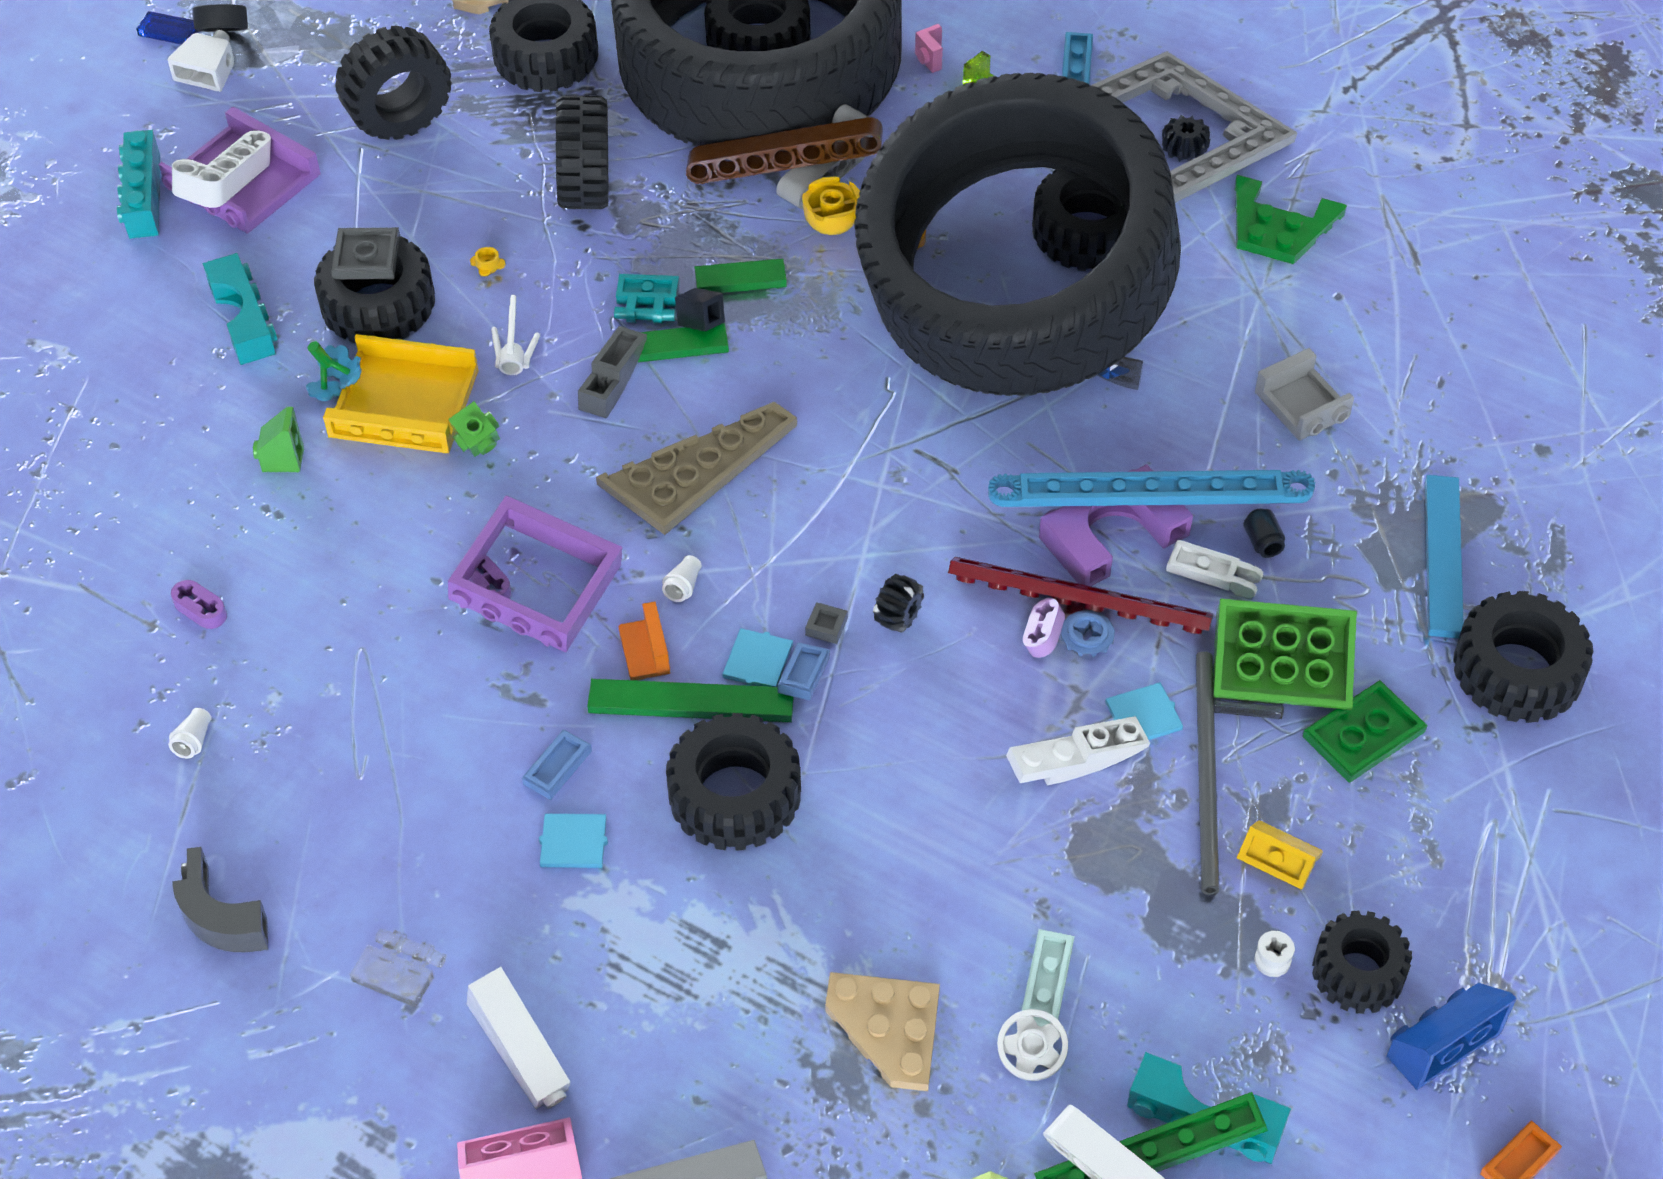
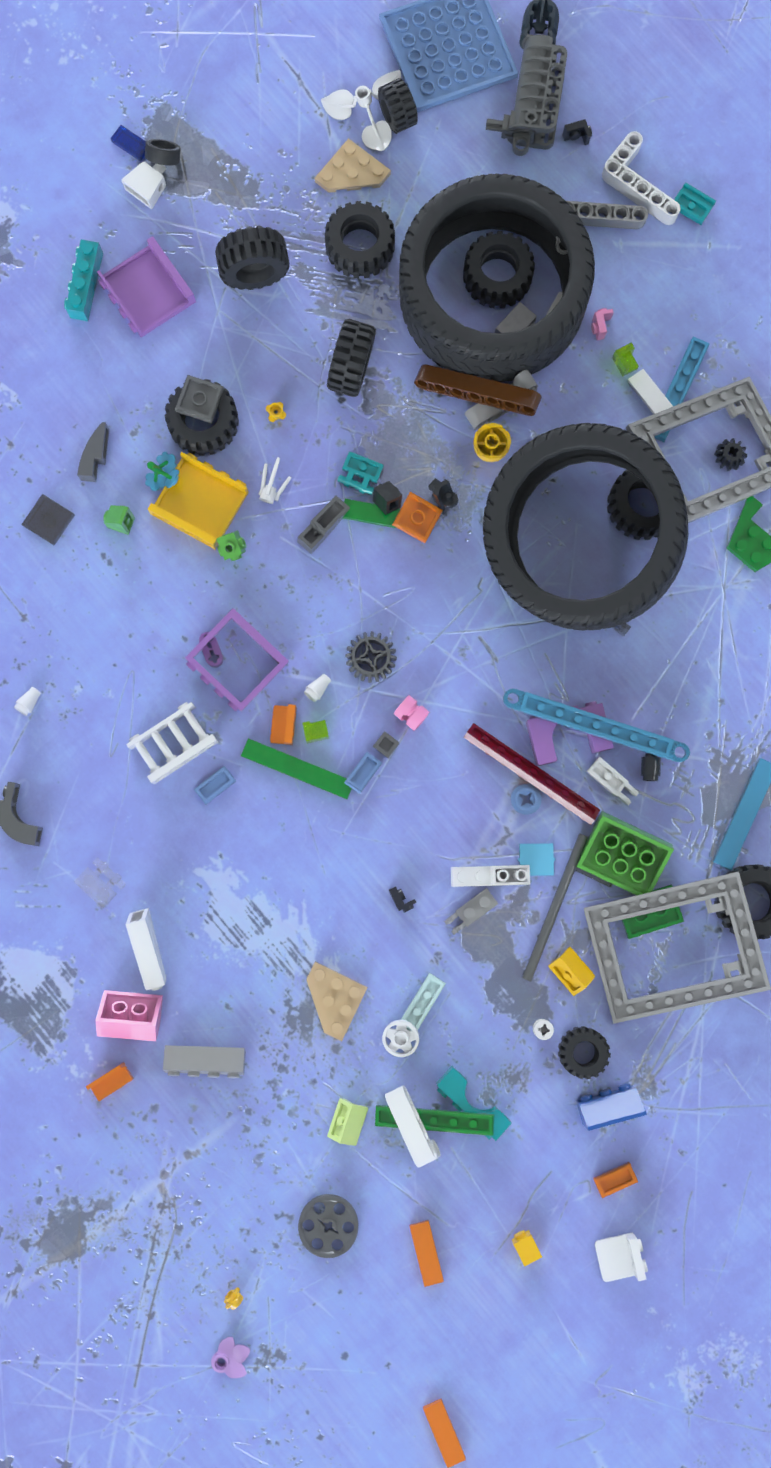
camera: 15 degrees right, 30 degrees up
medium lavender beam [171,580,227,629] -> none
white beam [172,130,271,208] -> none
teal arch [202,253,278,365] -> none
medium azure piece [539,814,608,868] -> none
dark tan wing [596,402,797,535] -> none
black tyre [666,713,801,851] -> none
green tile [694,258,787,293] -> none
medium azure piece [723,628,793,687] -> none
black gear [873,573,924,633] -> none
lavender beam [1023,598,1065,658] -> none
light grey panel [1255,348,1354,441] -> none
none -> clear smoke tile [21,494,75,546]
none -> dark grey slope [77,422,109,482]
none -> white fence [126,702,218,784]
none -> clear neon green panel [302,720,329,744]
none -> dark grey gear [345,631,397,683]
none -> black bracket [389,886,417,913]
none -> orange tile [392,491,443,544]
none -> bright pink wheel [394,695,430,731]
none -> black hips [428,478,459,511]
none -> light grey hinge [444,888,498,935]
none -> light grey plate [584,871,771,1024]

